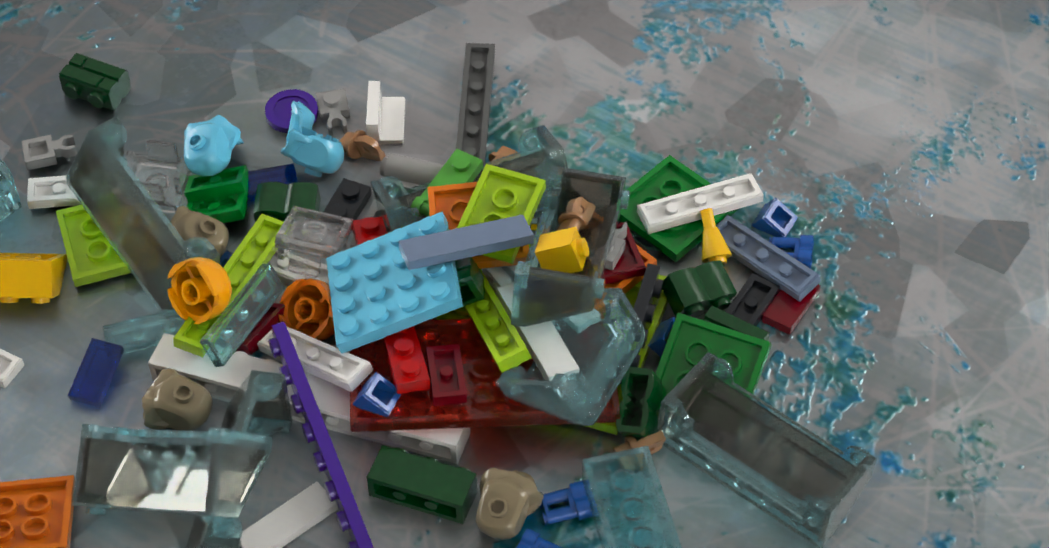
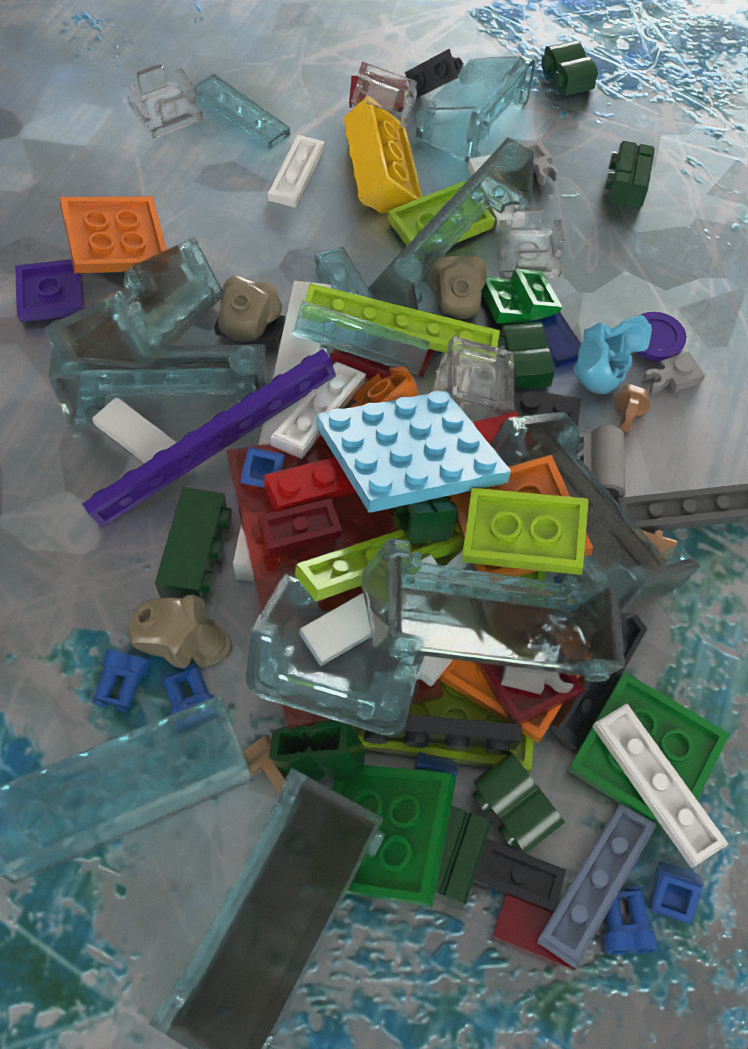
camera: 75 degrees right, 10 degrees up
clear blue tile [67,338,124,408] -> none
light orange cylinder [167,257,232,324] -> none
medium azure head [184,115,244,176] -> none
white panel [366,81,405,145] -> none
sand blue tile [399,215,534,270] -> none
bright green plate [410,149,484,217] -> none
yellow brick [534,227,589,279] -> none
medium nougat piece [557,197,596,231] -> none
yellow cone [700,208,732,265] -> none

